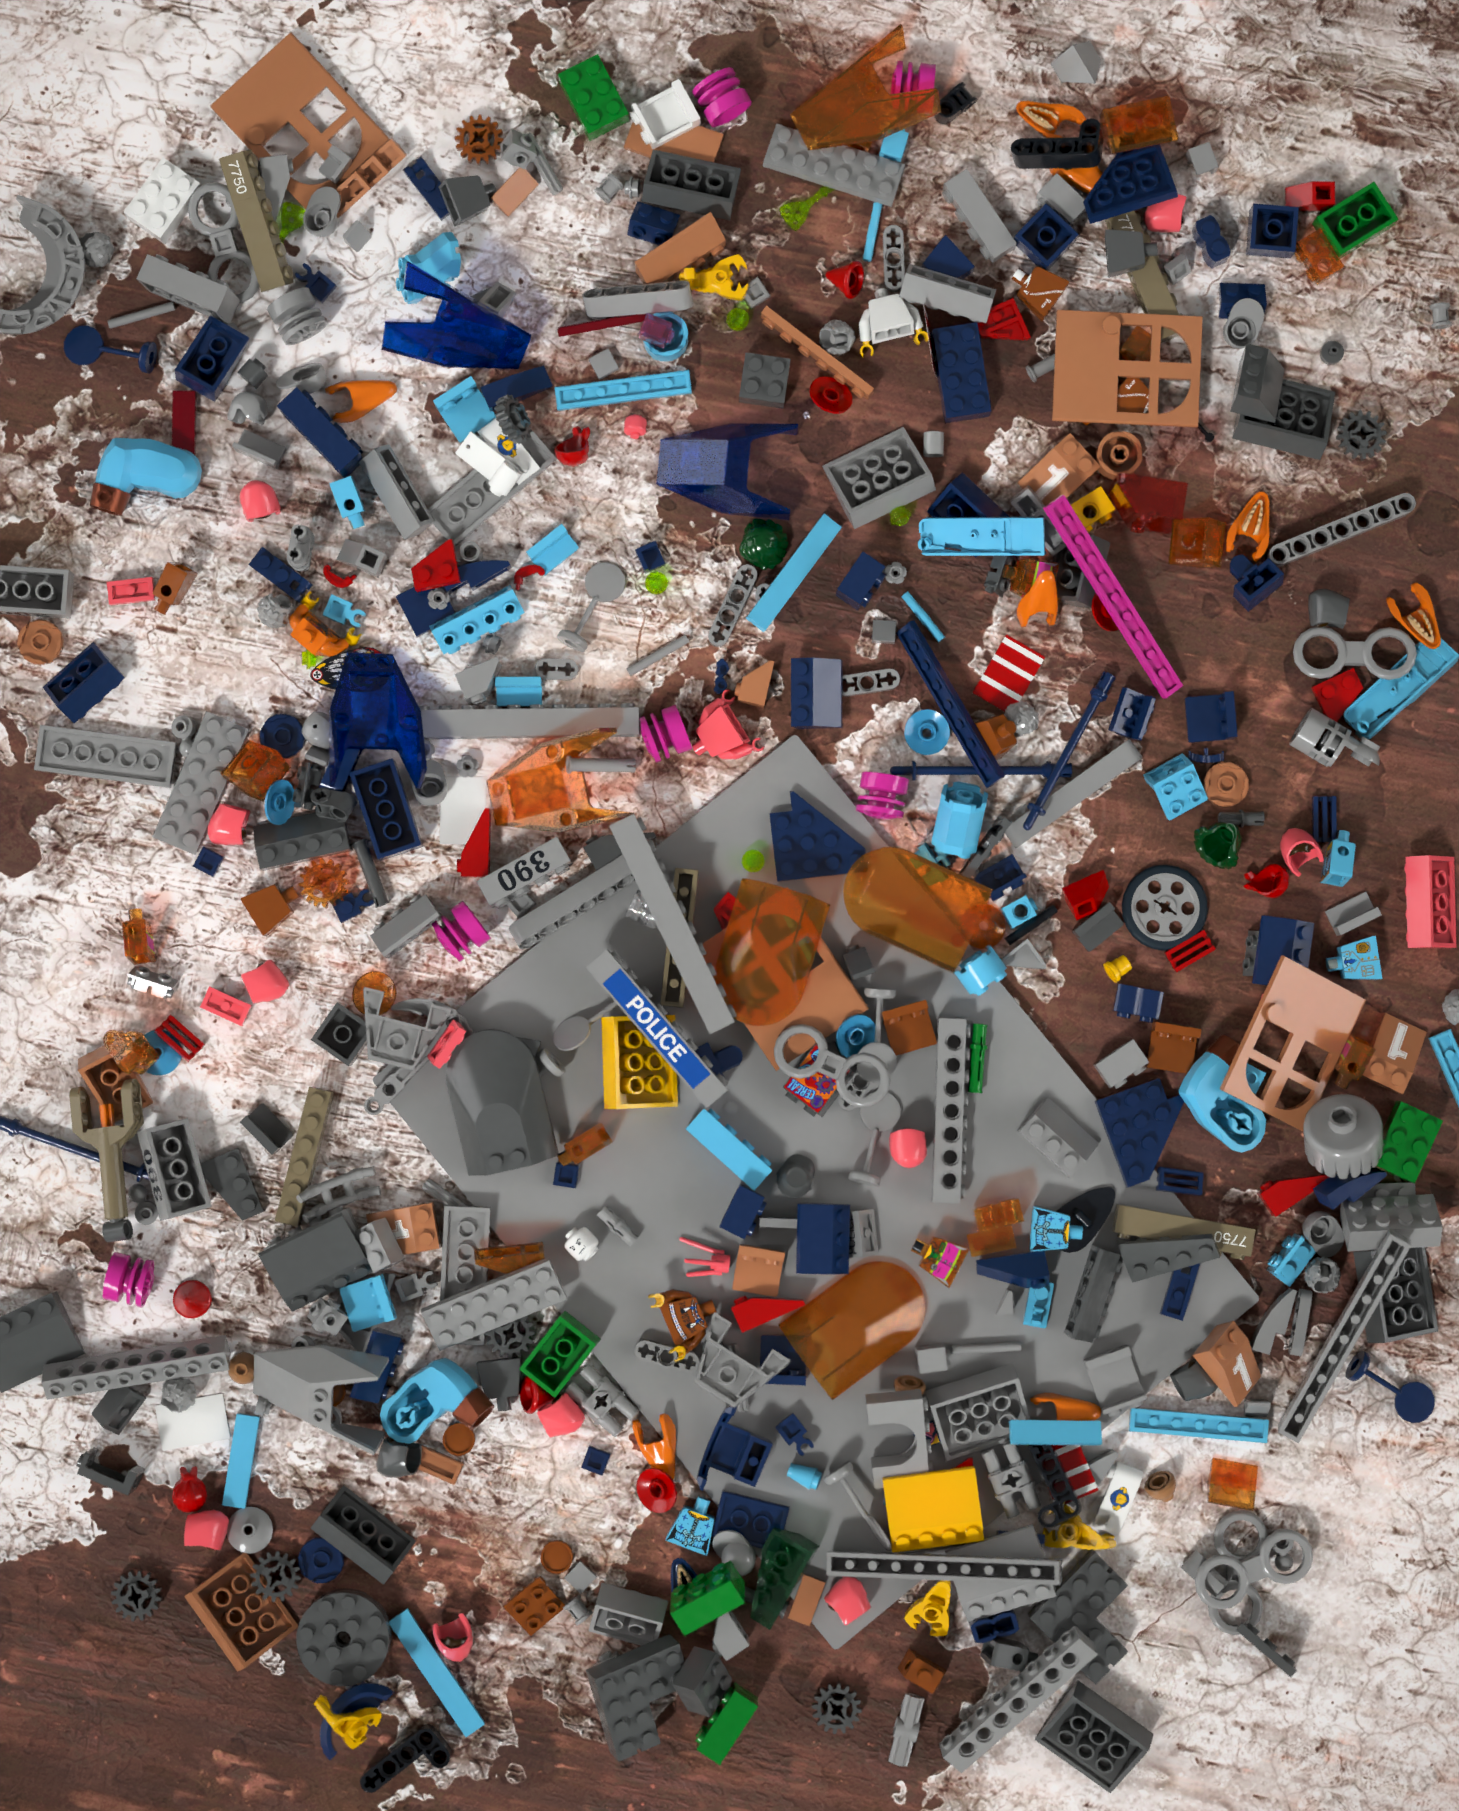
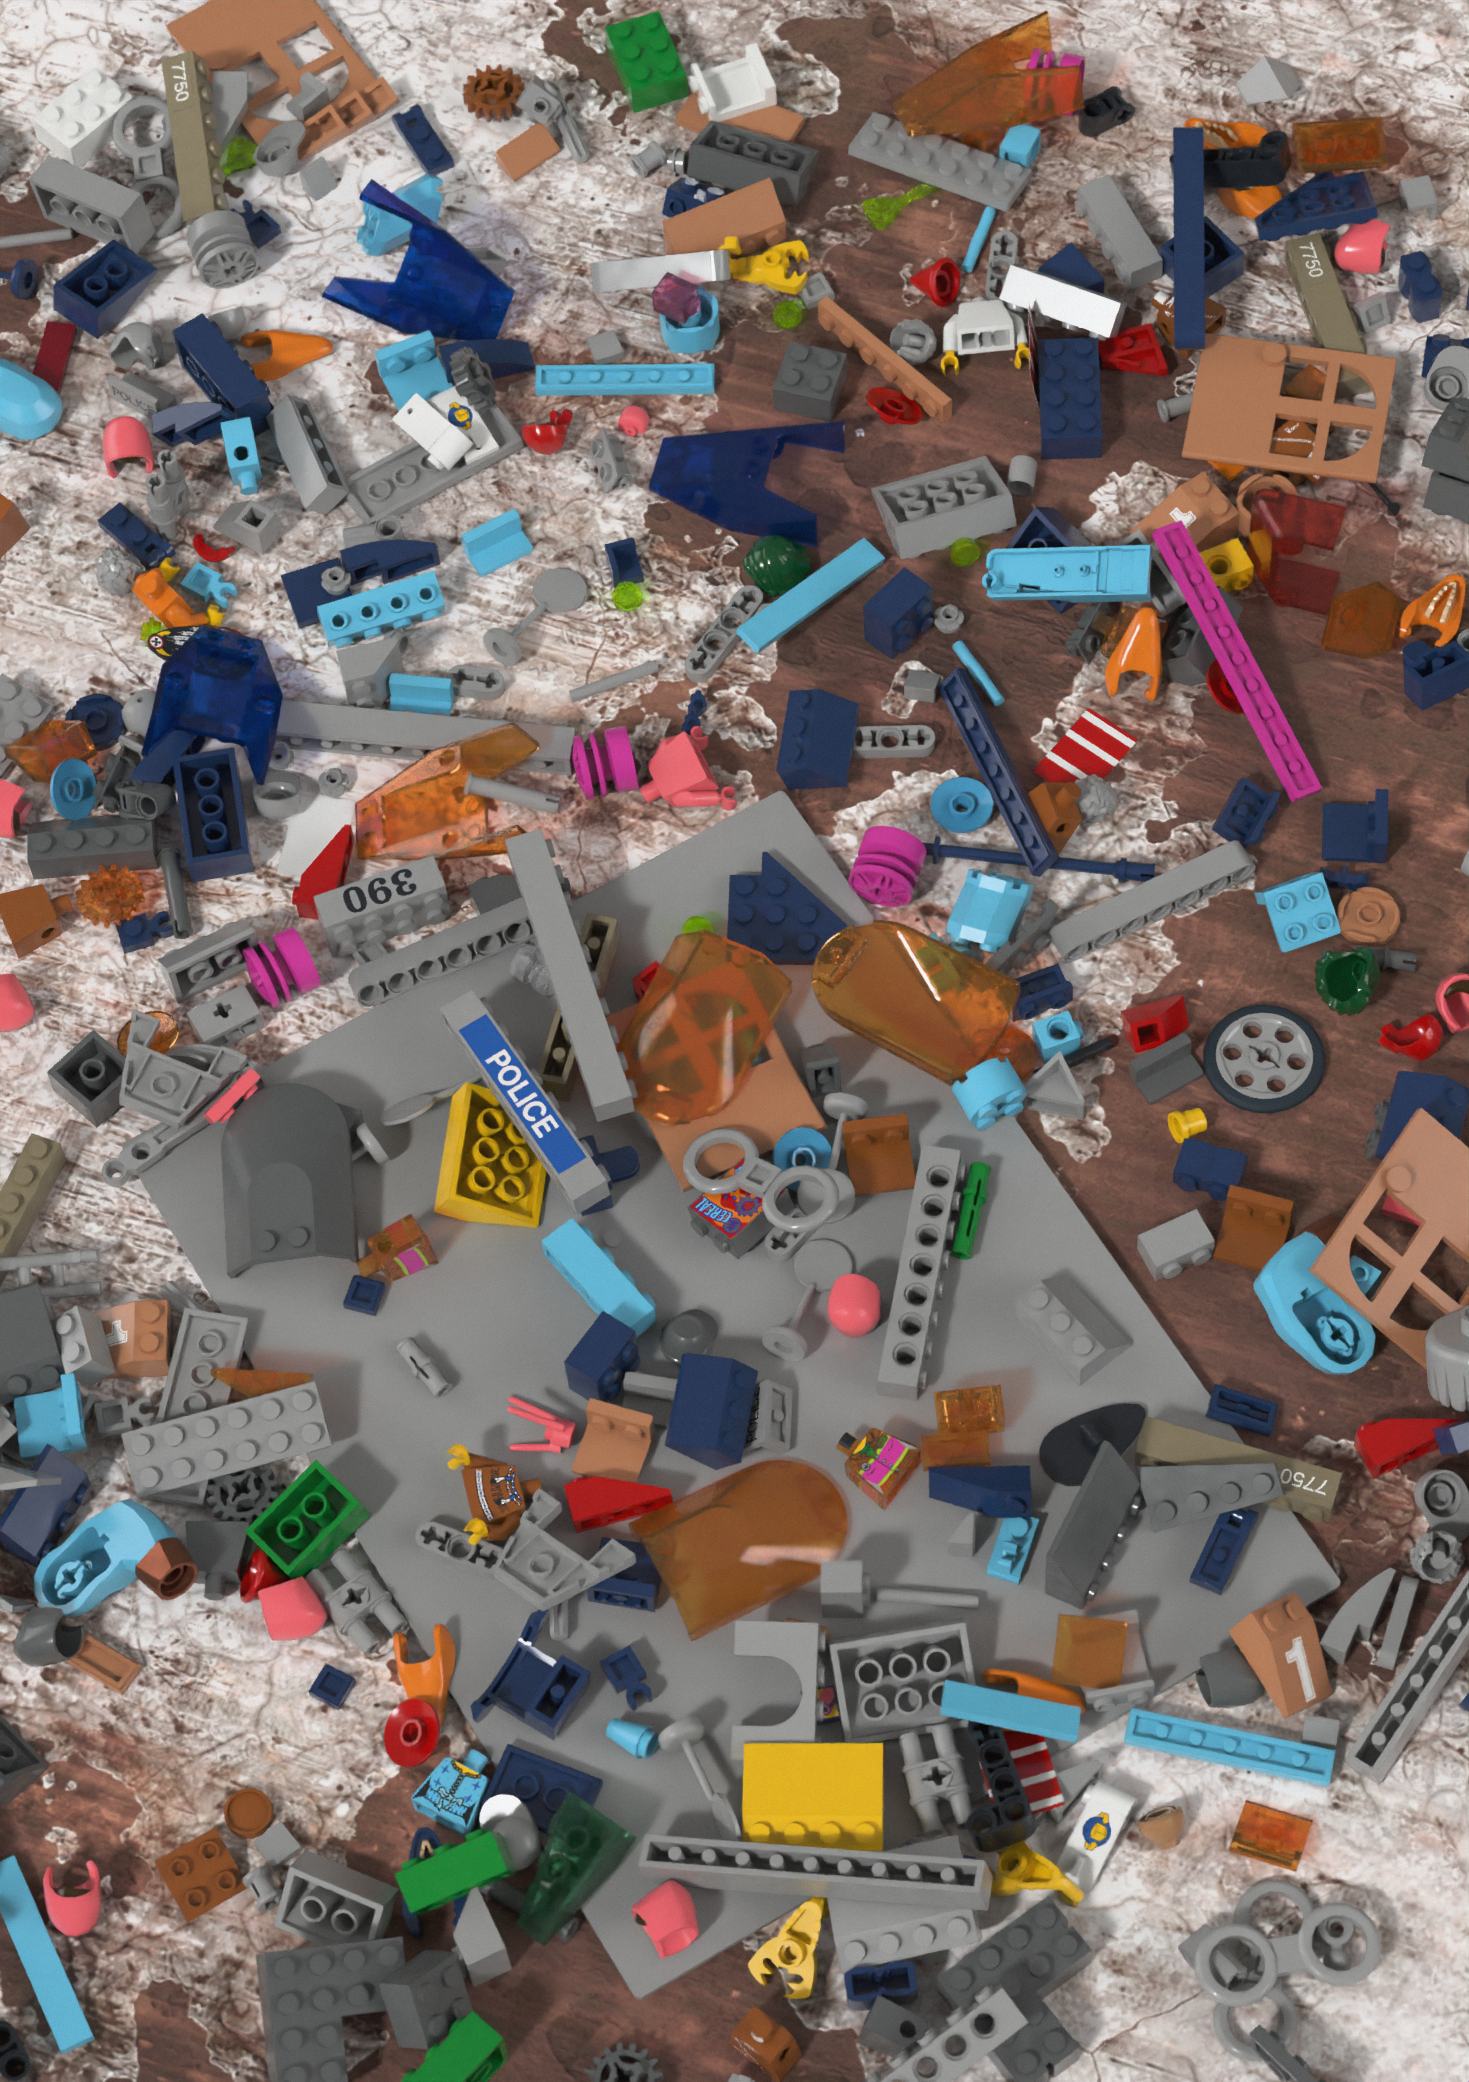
camera: 15 degrees right, 25 degrees down
dark grey plate [237,358,268,389] -> none
red wing [411,539,461,592] -> none
dark grey torso [438,175,497,227] -> none
dark orange piece [443,1422,475,1456] -> none
red piece [514,565,545,591] -> none
dark red tile [557,314,648,337] -> none
white head [565,1227,599,1262] -> none
dark pink wheel [692,67,752,127] -> none
nougat slope [734,661,774,708] -> none
nougat tile [788,1574,825,1626] -> none
dark blue bar [1023,671,1116,830] -> none
medium azure torso [1029,1206,1083,1251] -> none
light grey brick [1036,173,1085,226] -> none
dark blue wing [1094,1078,1184,1188] -> none
dark grey torso [1104,229,1158,278] -> none
red tile [1164,930,1216,972] -> none
medium azure bracket [1266,1233,1316,1287] -> none
none -> dark blue slope [151,402,241,447]
none -> light grey brick [187,984,265,1047]
none -> light grey hinge [591,427,632,494]
none -> clear orange tile [1050,1613,1128,1689]
none -> dark blue beam [1173,127,1205,350]

